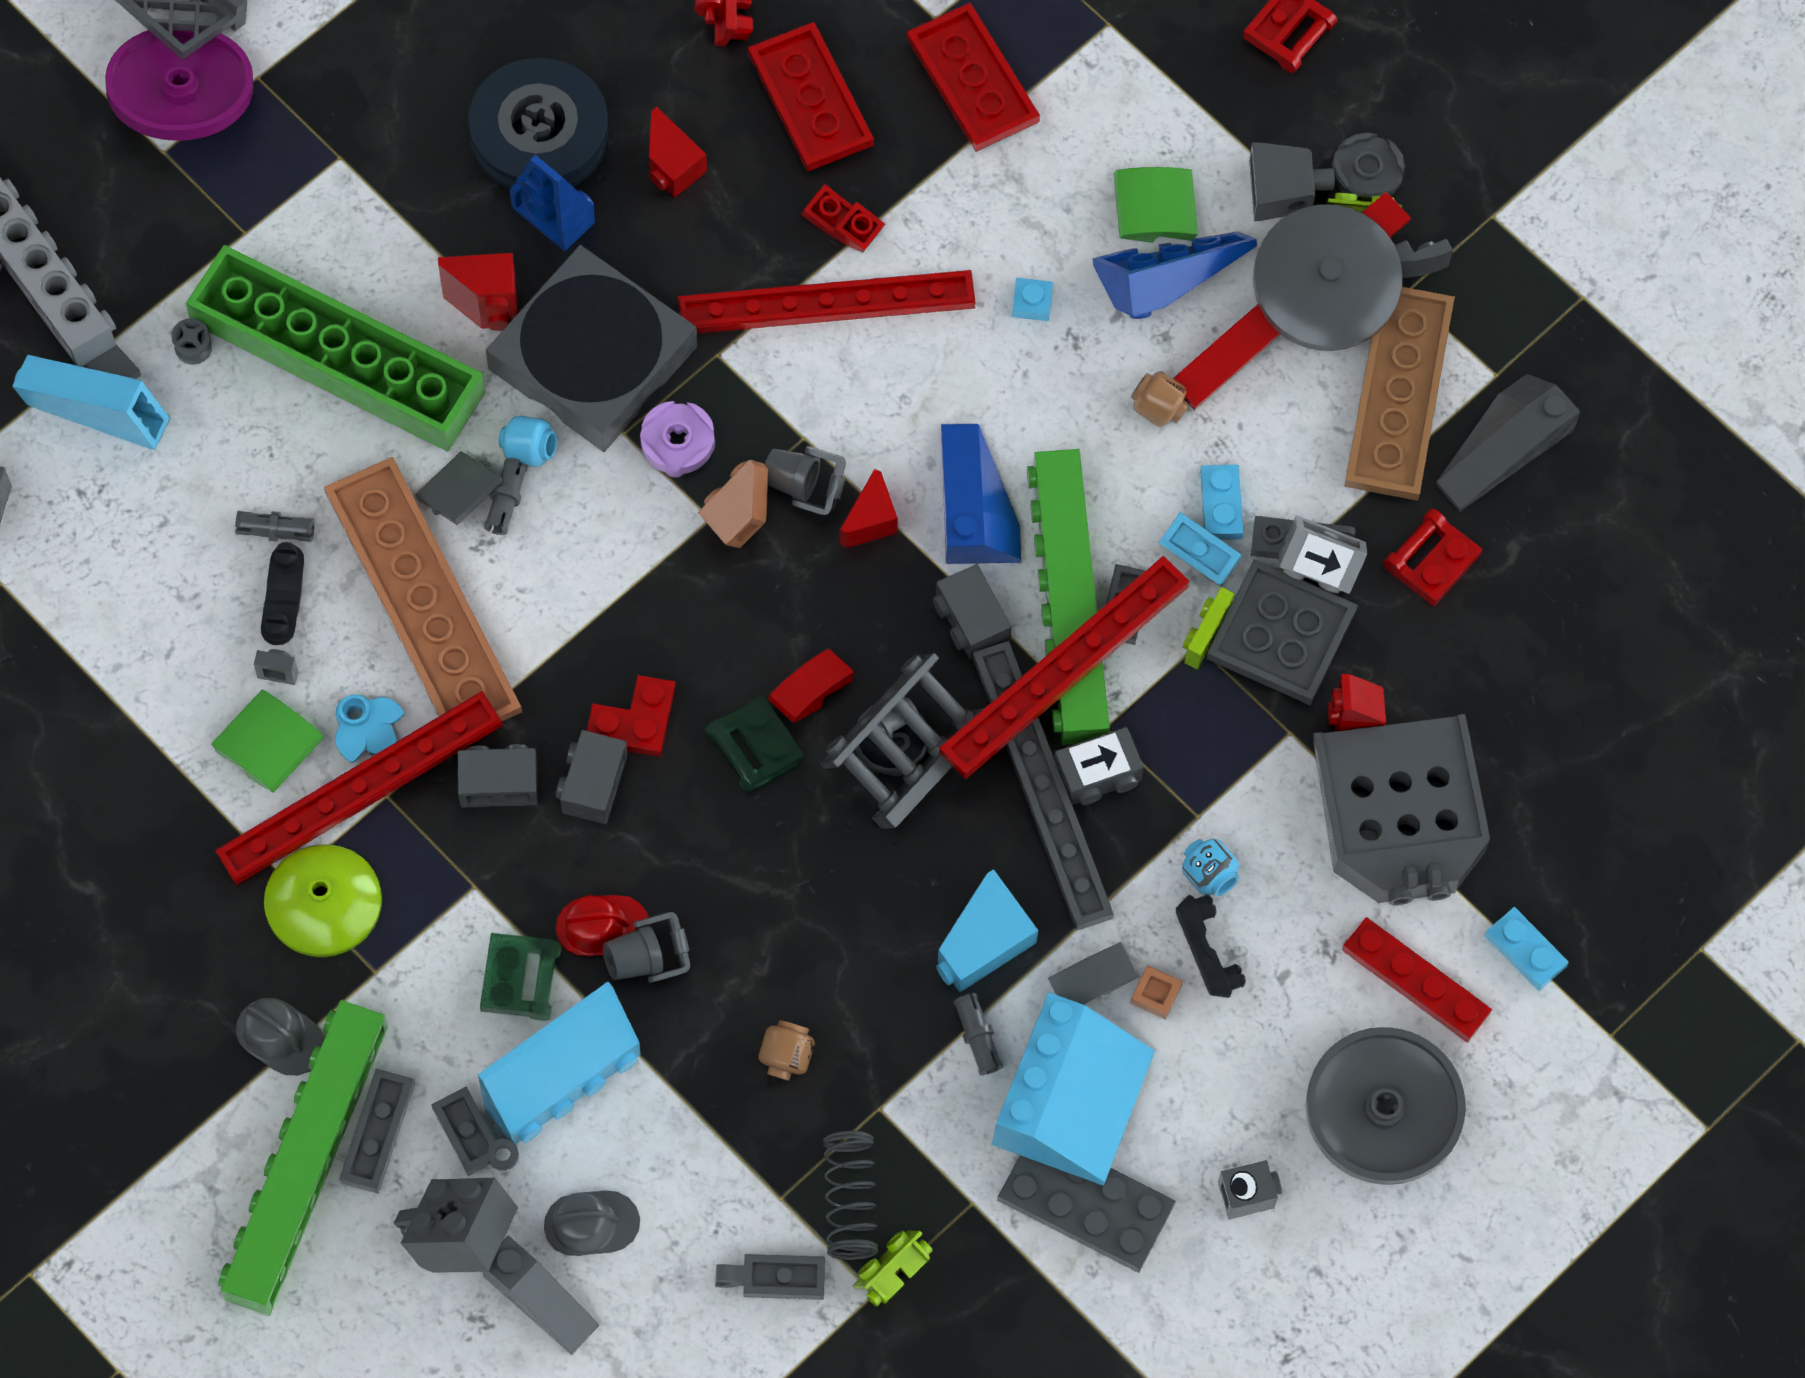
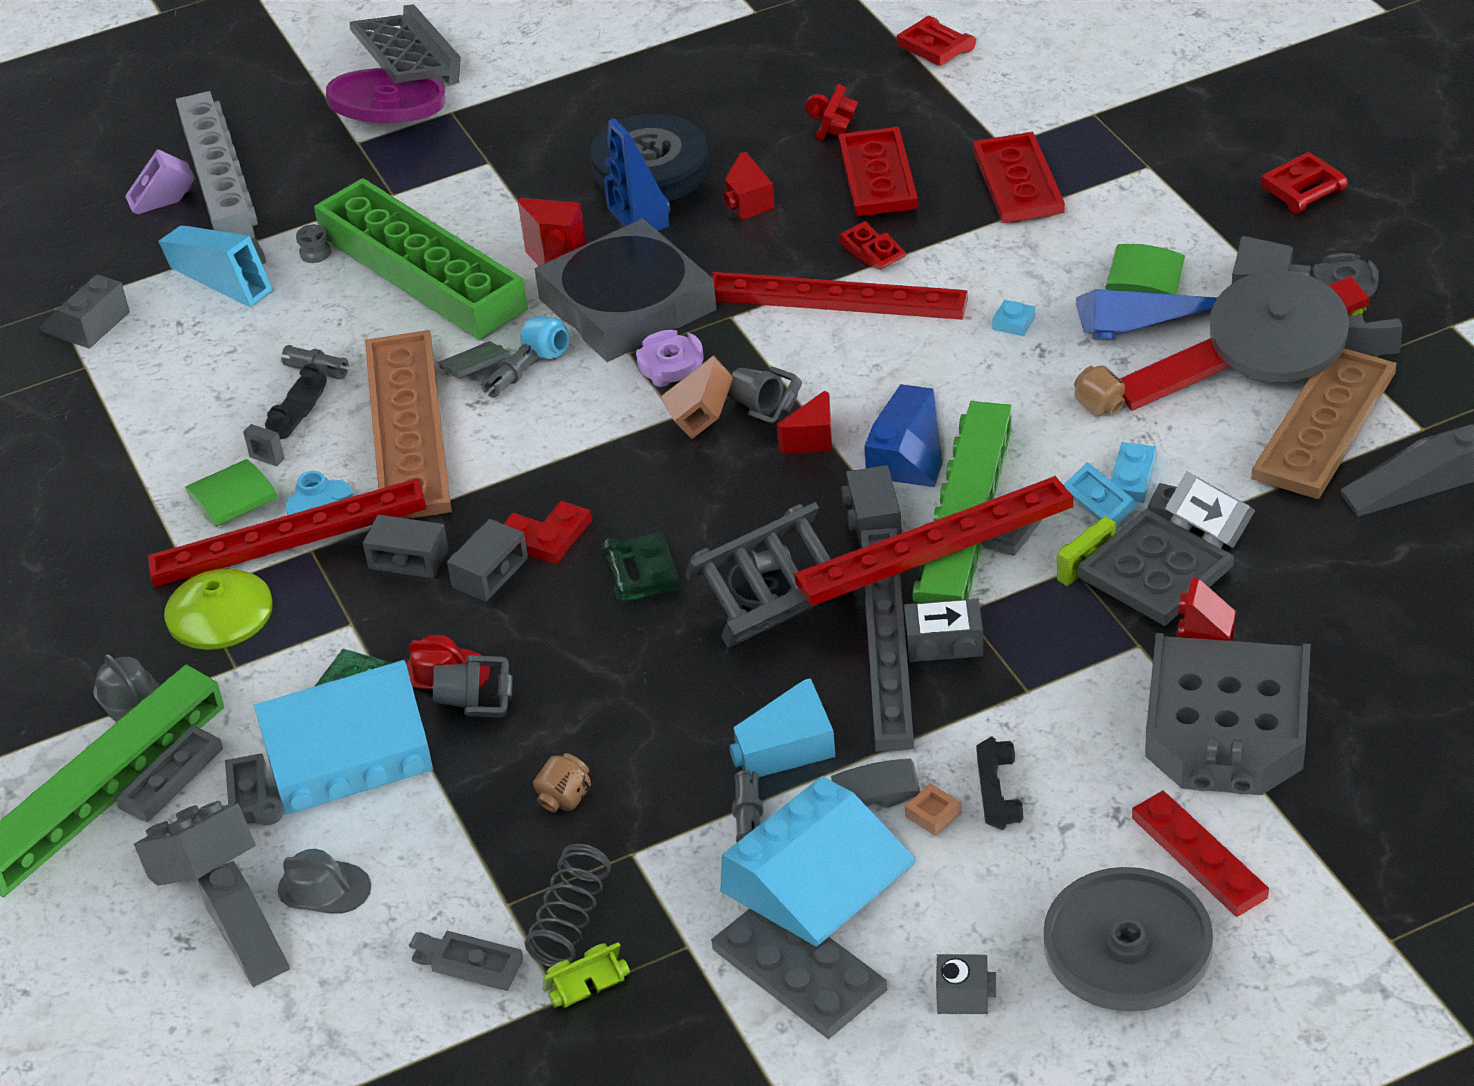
camera: 25 degrees right, 25 degrees down
red slope [768,648,854,723] -> none
medium azure head [1182,839,1240,897] -> none
red plate [1382,508,1483,607] -> none
medium azure plate [1485,907,1569,991] -> none

